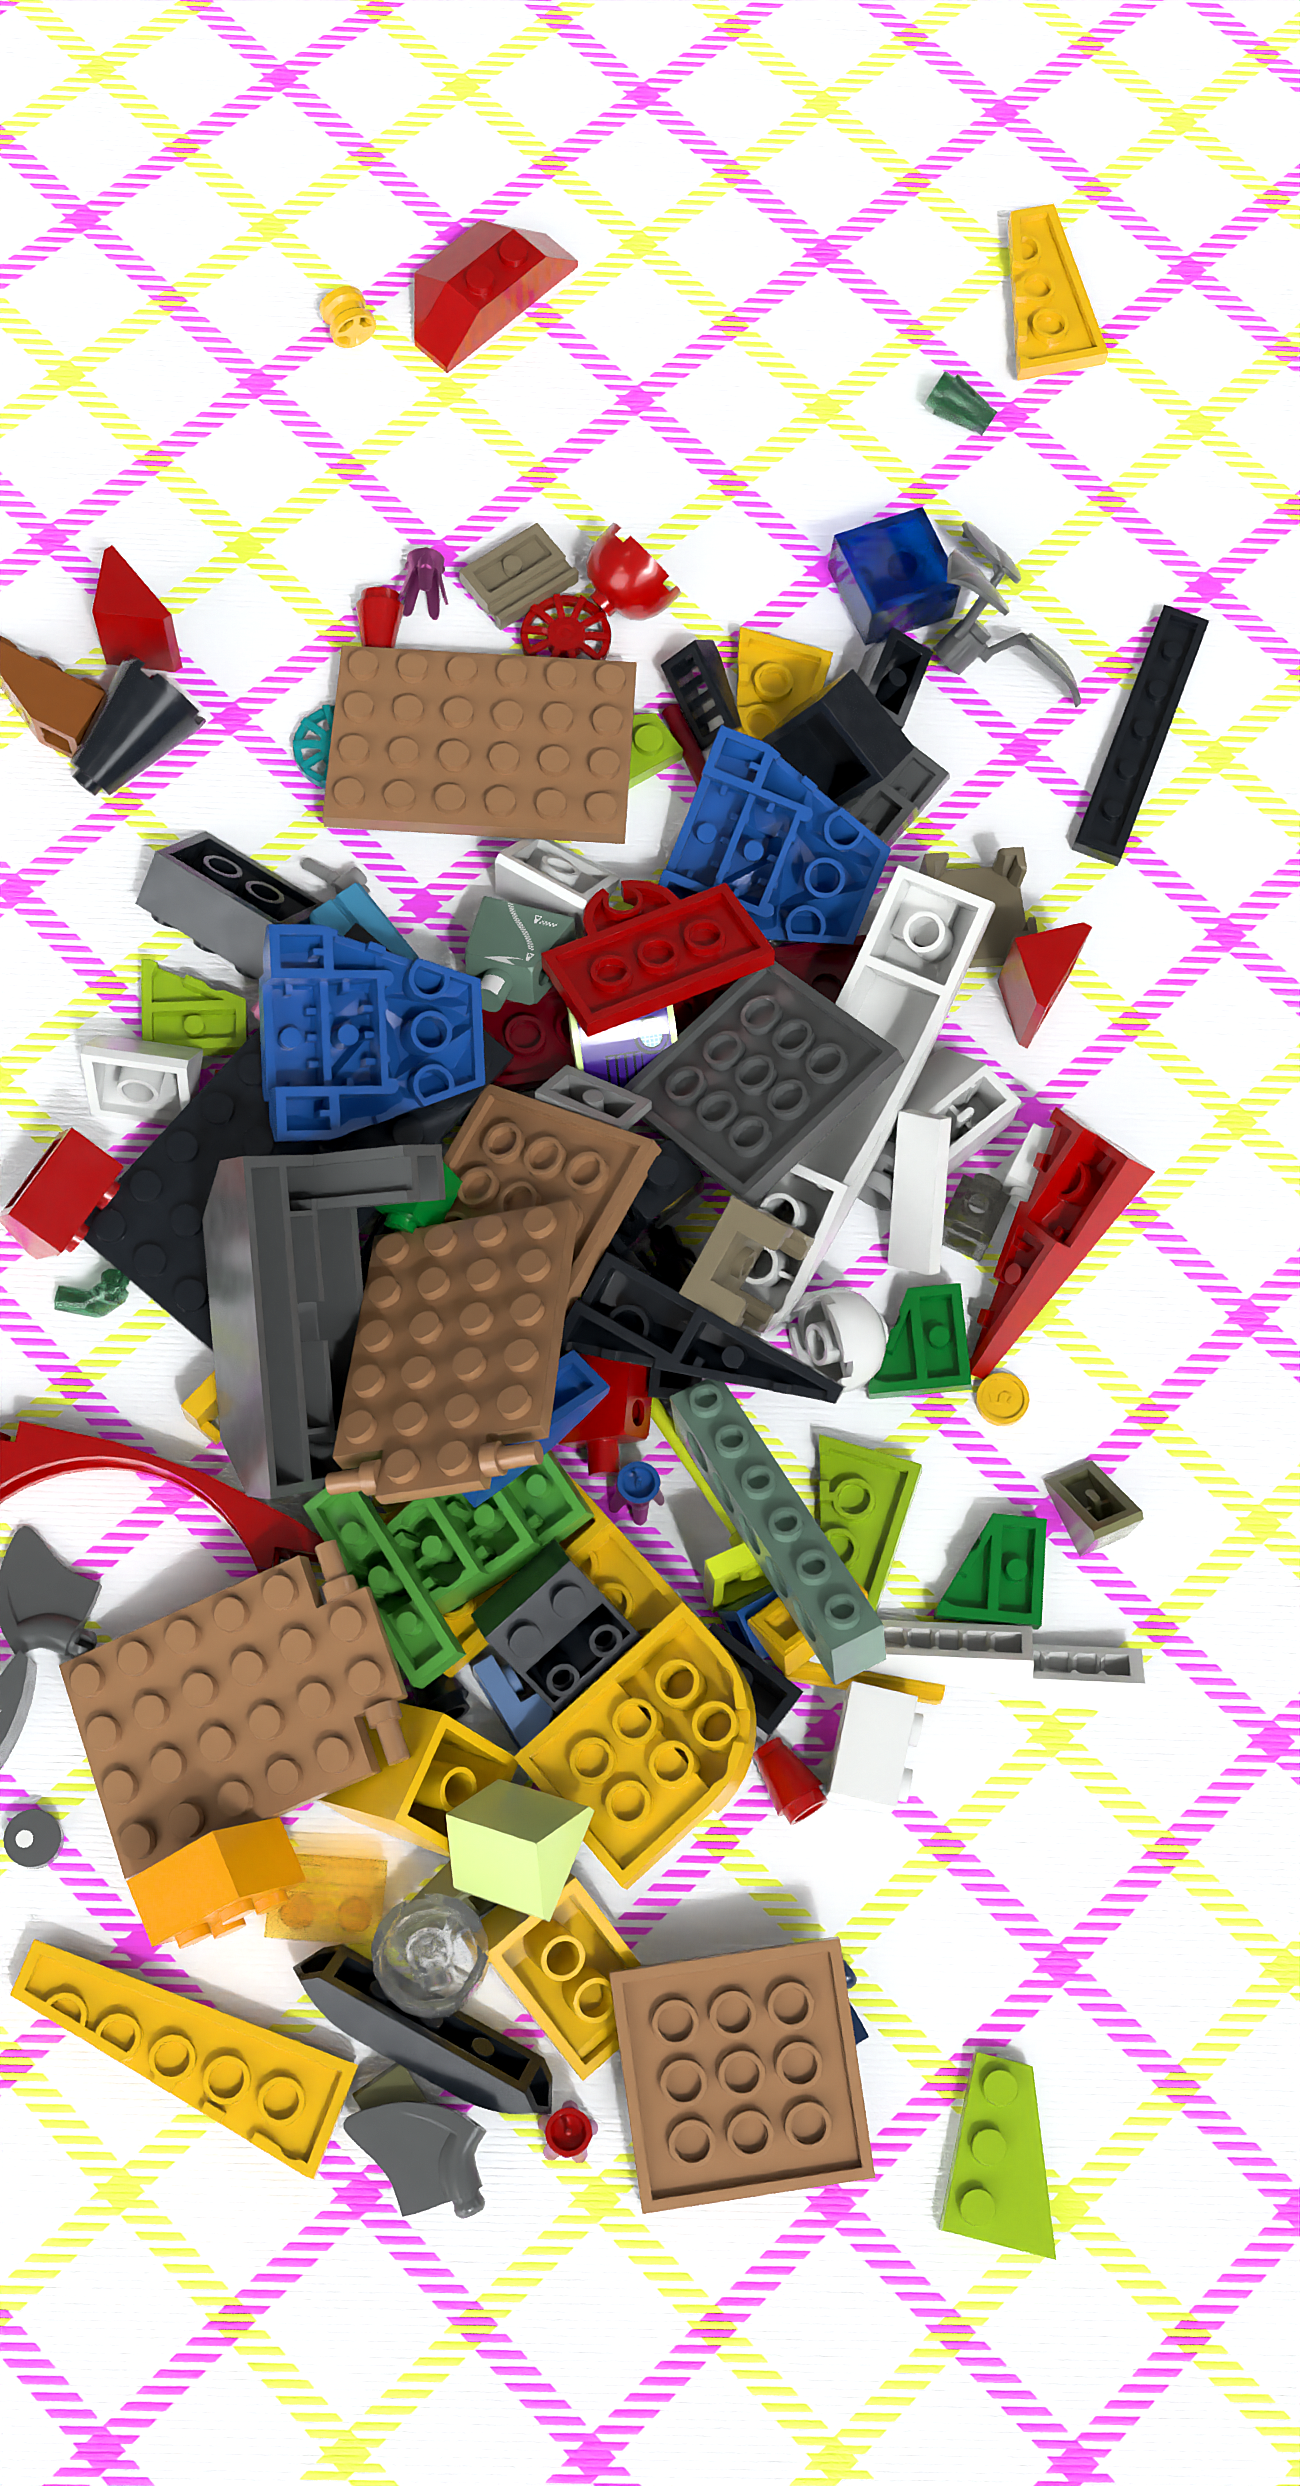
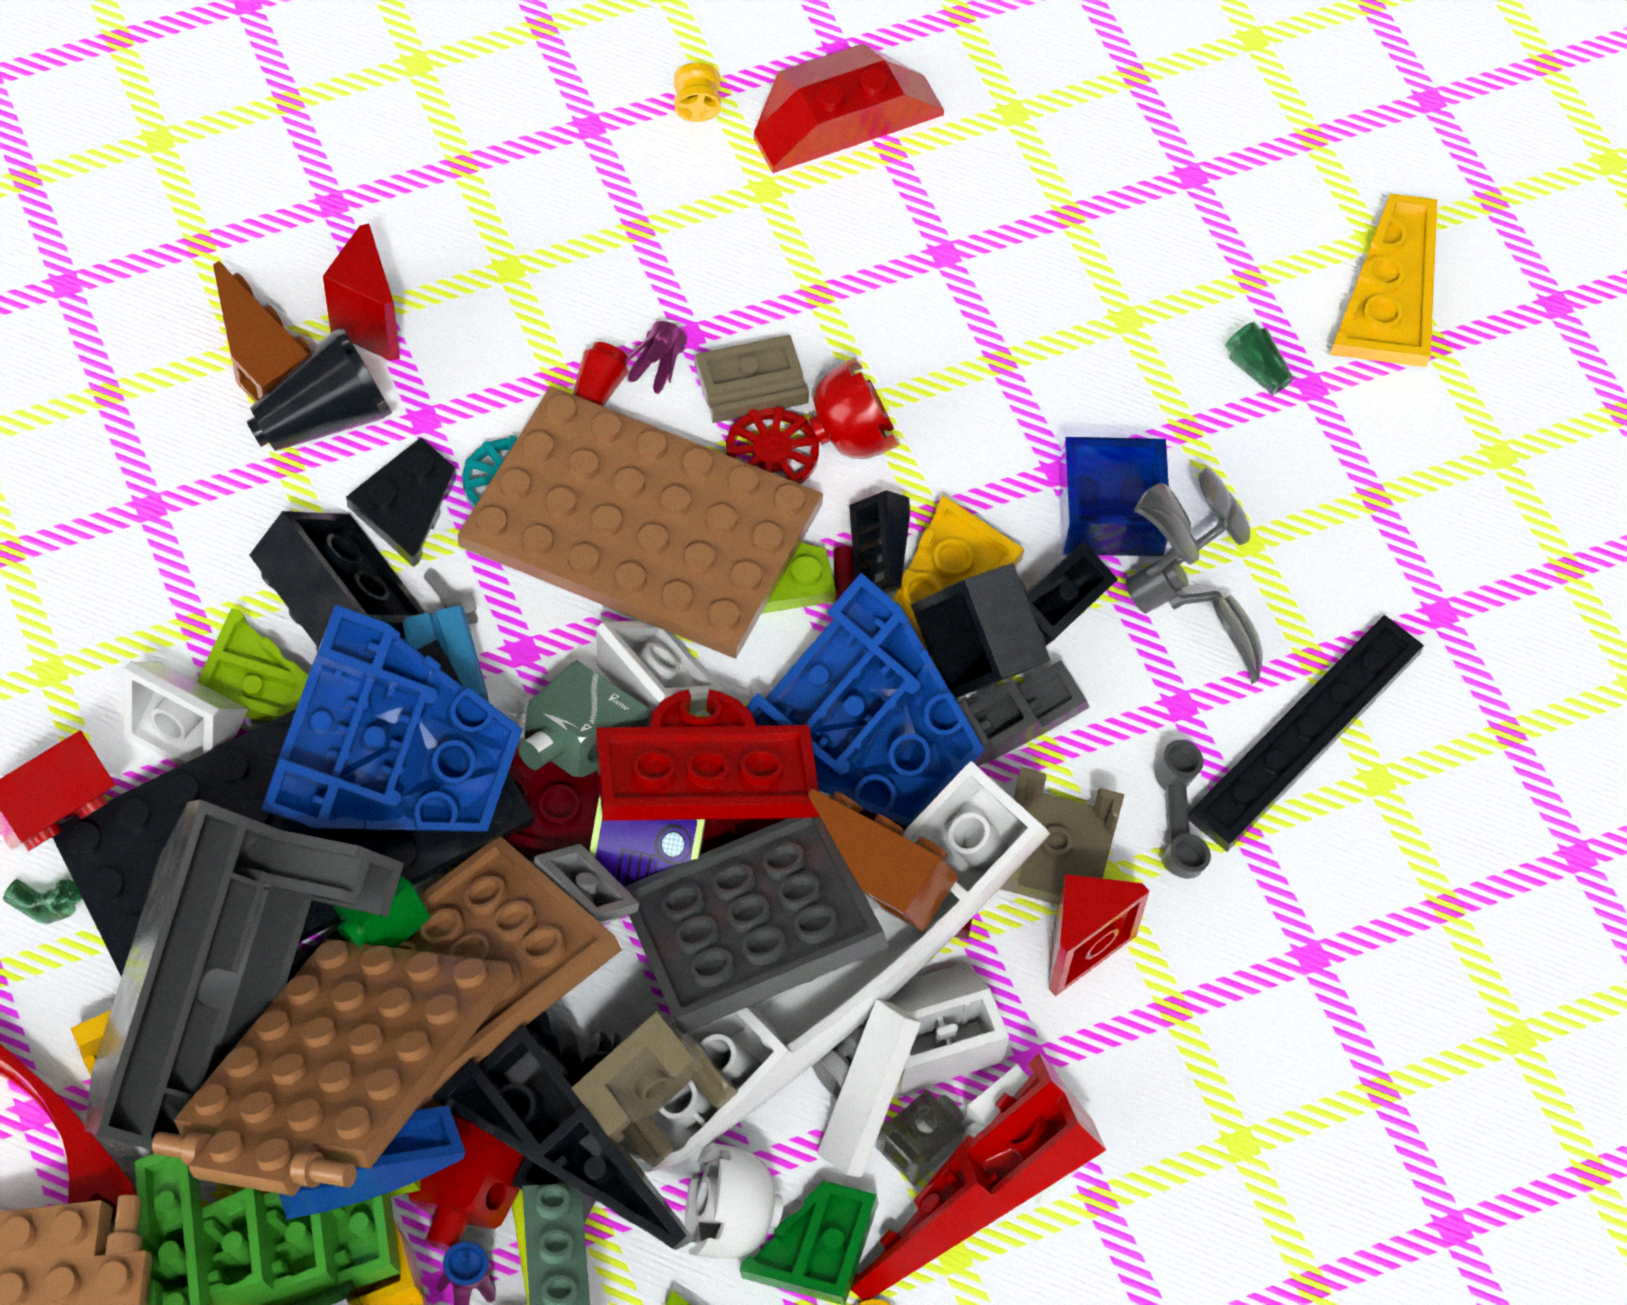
camera: 25 degrees right, 10 degrees down
black torso [616,1138,705,1244] -> none
none -> black wing [346,437,456,567]
none -> dark orange slope [808,788,959,932]
none -> dark grey bar [1155,740,1211,879]

